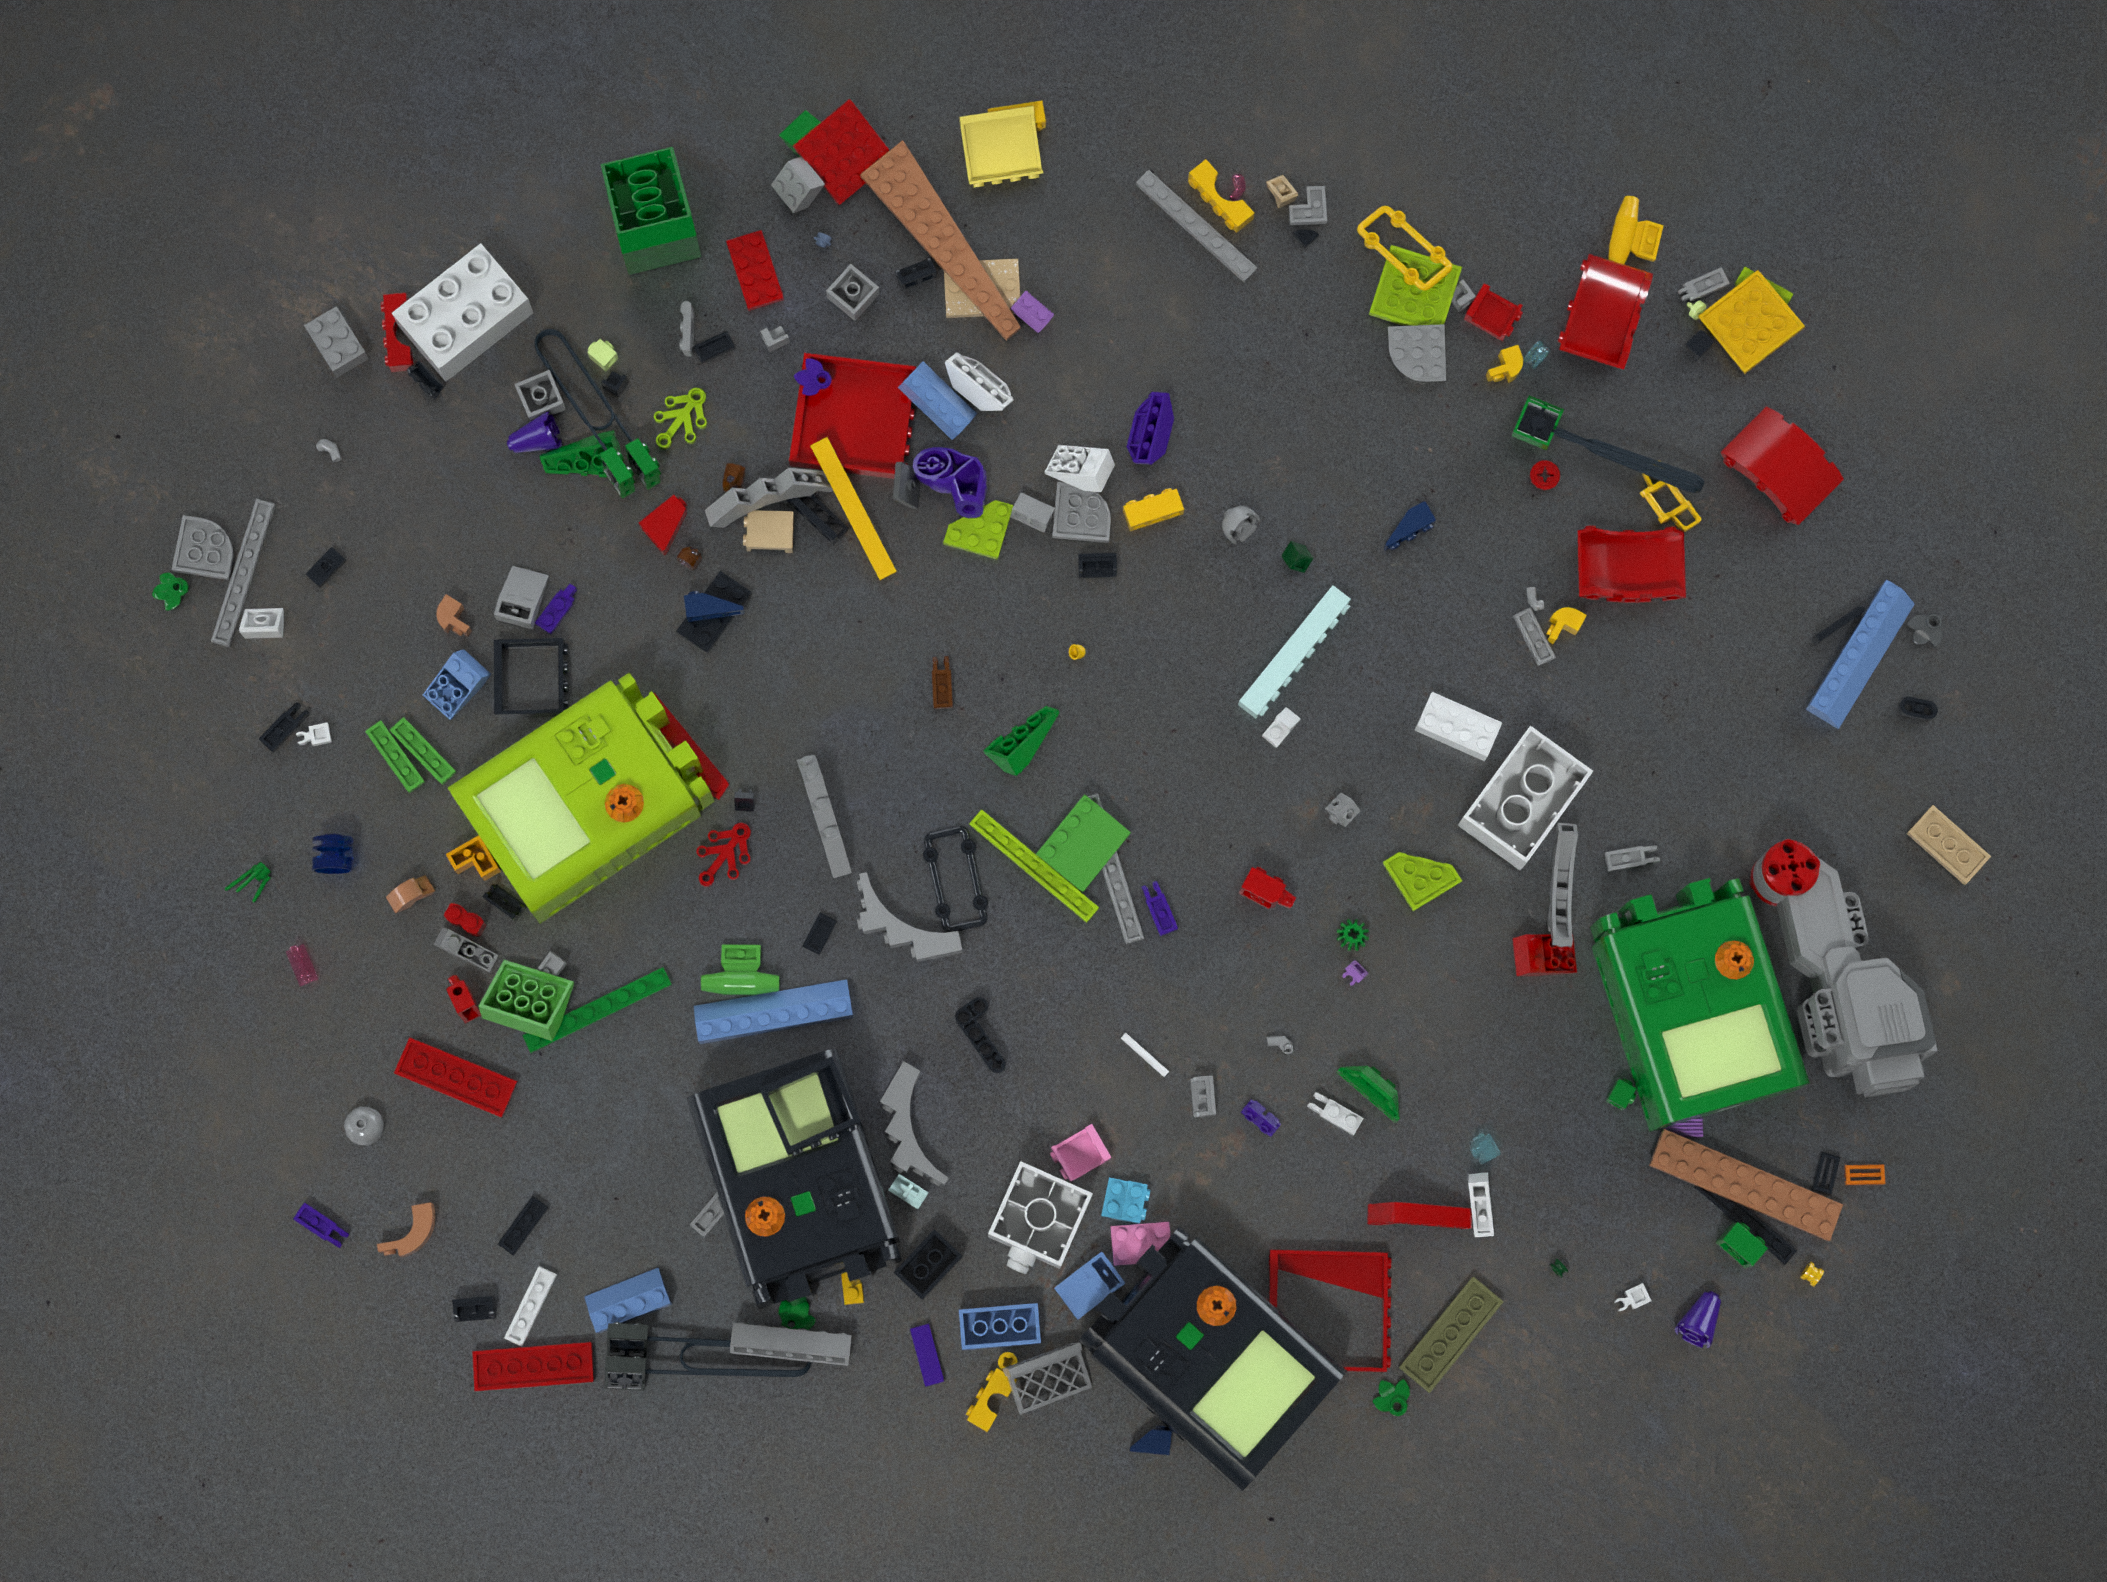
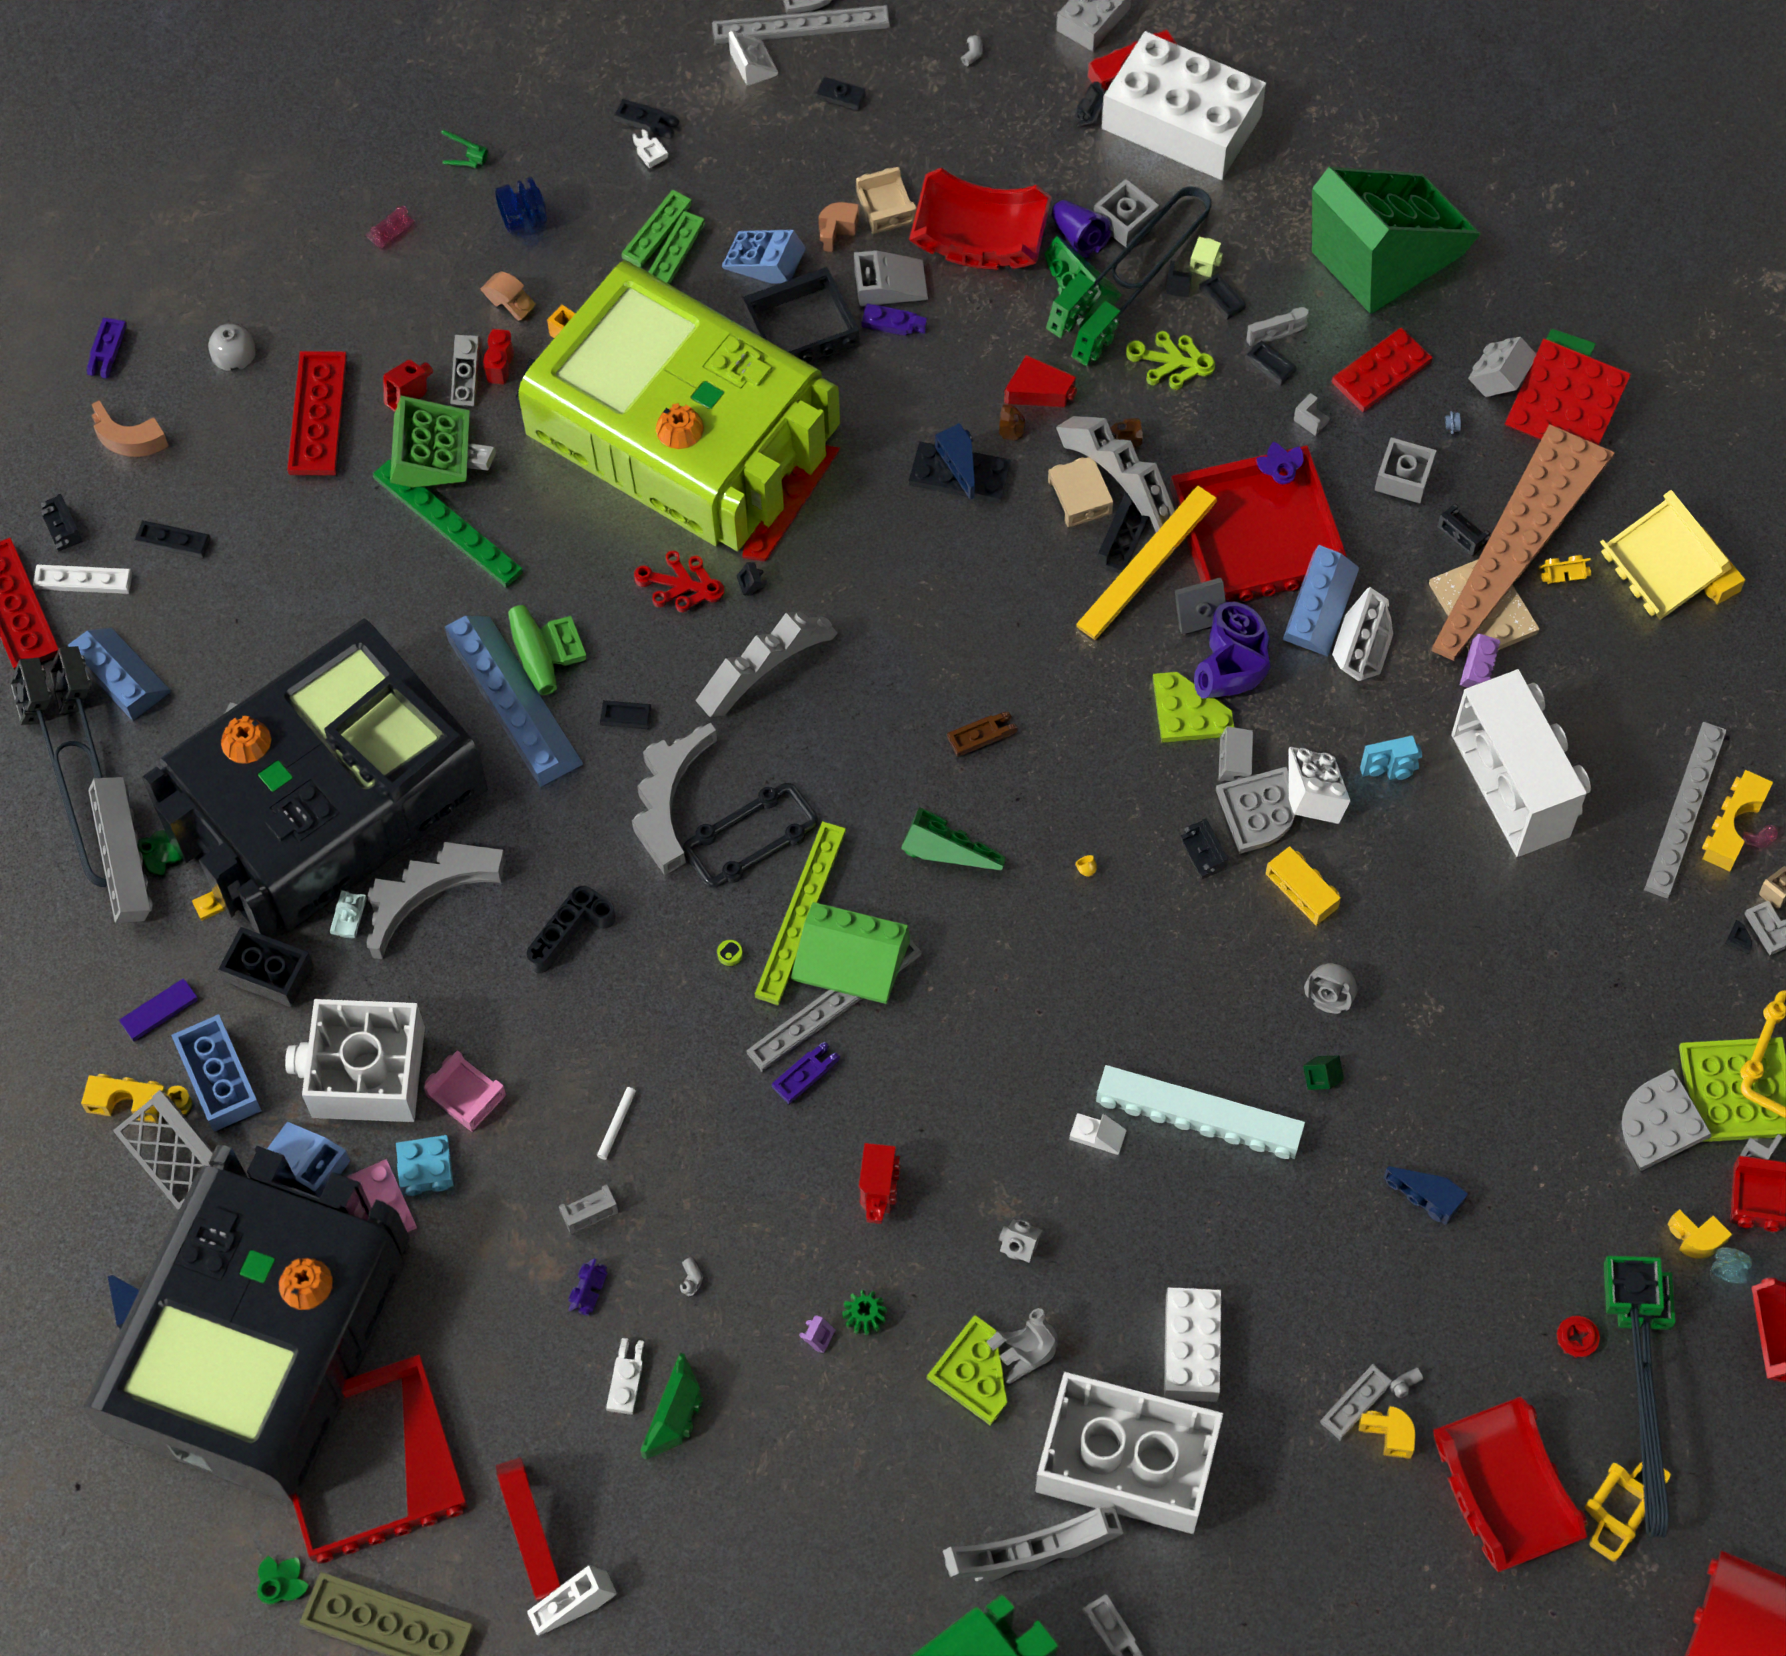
camera: 75 degrees right, 15 degrees down
dark purple wedge [1126,392,1174,465] -> none
clear light blue brick [1470,1133,1501,1165] -> none
red slope [1513,934,1577,976] -> none
none -> lime tile [717,940,743,966]
none -> tan panel [856,167,916,234]
none -> red panel [909,167,1052,270]
none -> light grey piece [986,1308,1058,1384]
none -> black tile [1199,273,1246,320]
none -> medium azure plate [1360,736,1422,780]
none -> white brick [1451,669,1591,857]
none -> yellow hinge [1538,555,1591,584]

